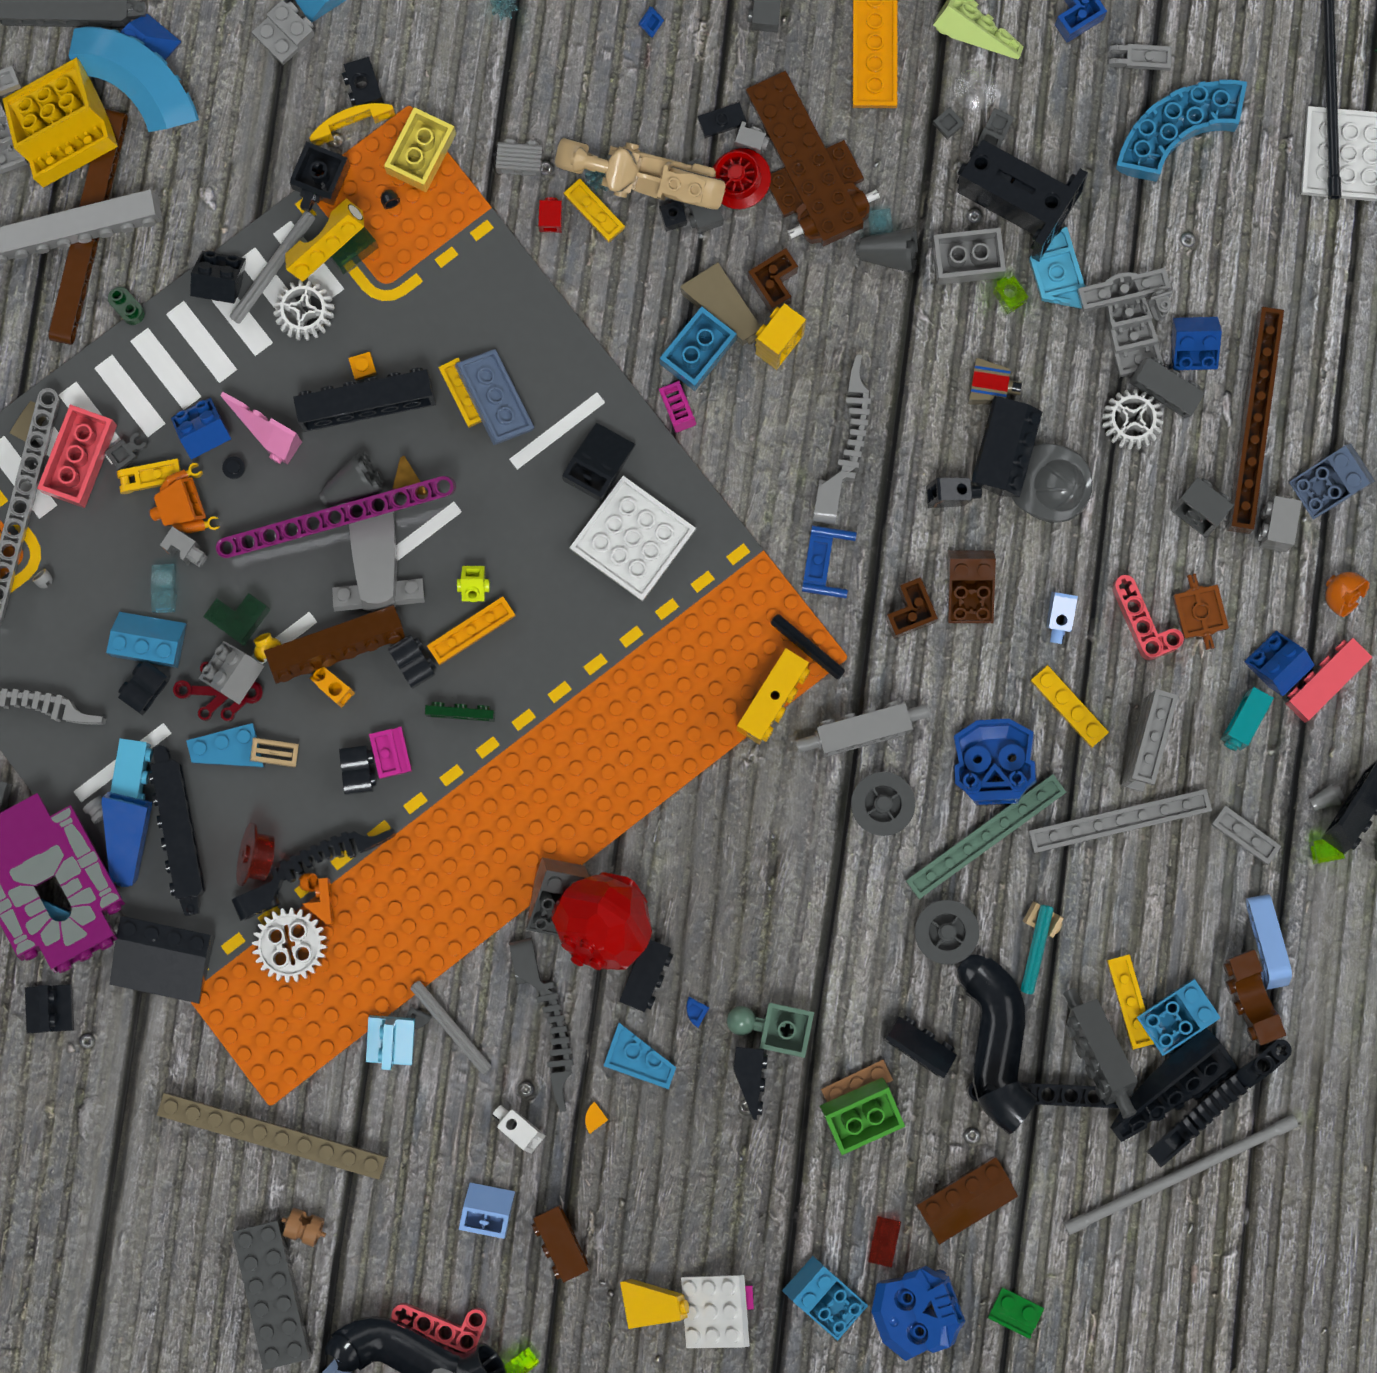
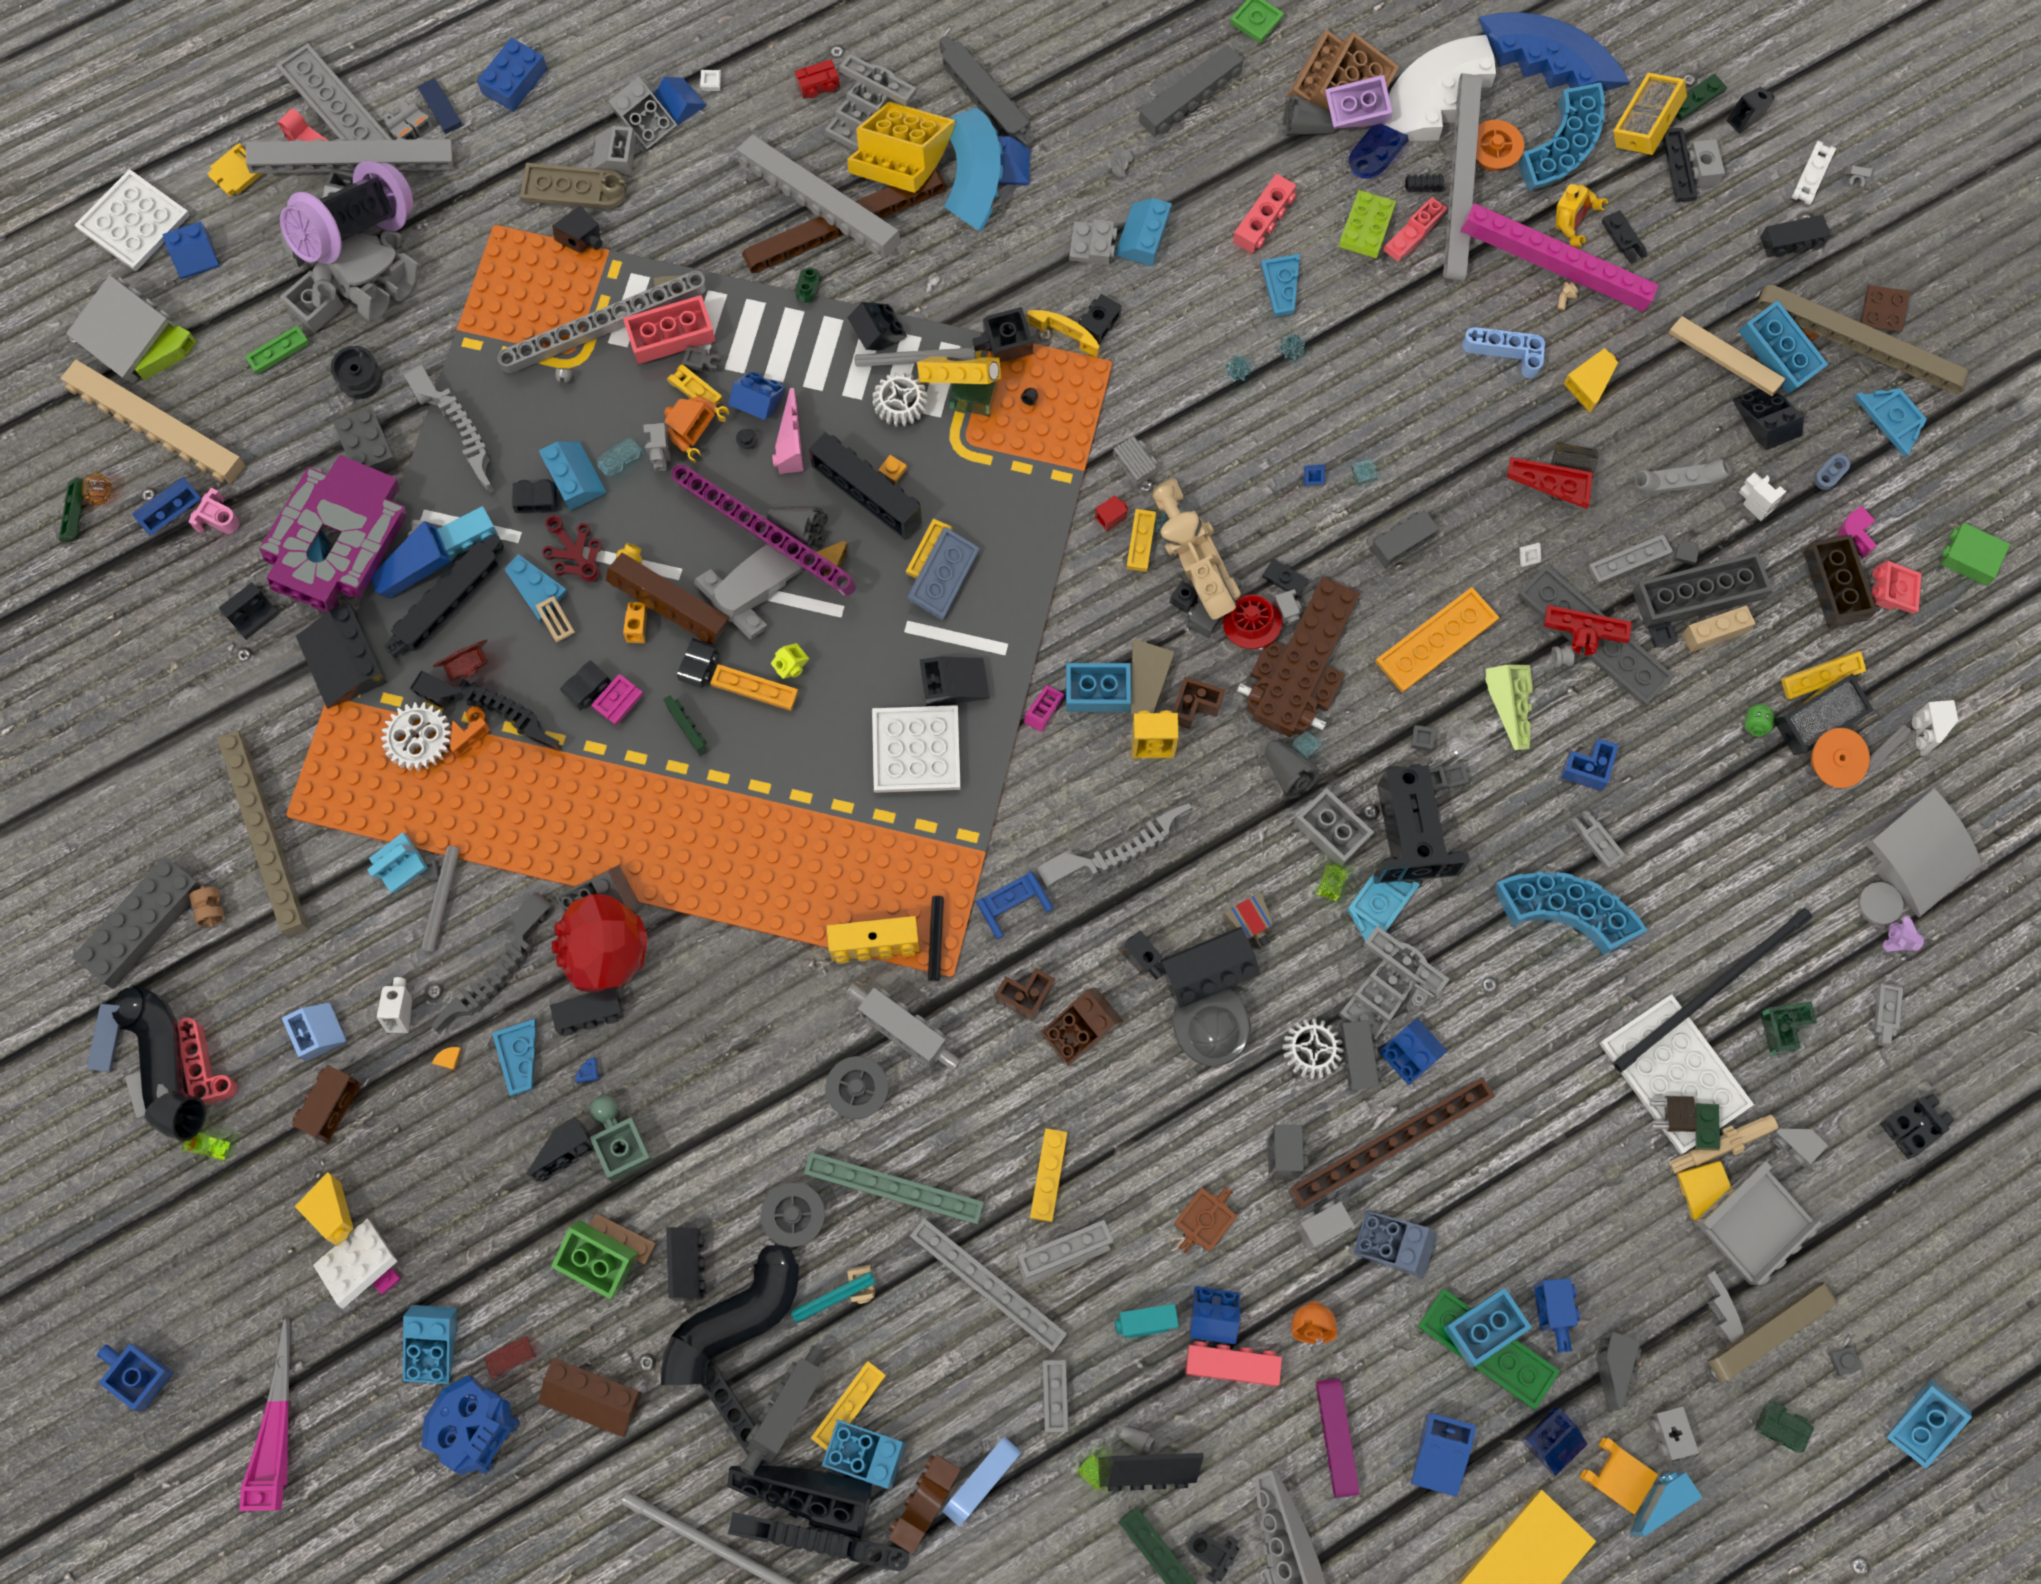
camera: 50 degrees right, 10 degrees down
light grey slope [198,641,264,704] -> none
clear green brick [203,593,270,646] -> none
light yellow brick [384,107,456,192] -> none
blue brick [954,719,1037,805] -> none
green plate [987,1287,1044,1339] -> none
torso [1046,592,1078,644] -> none
coral beam [1112,575,1184,660] -> none

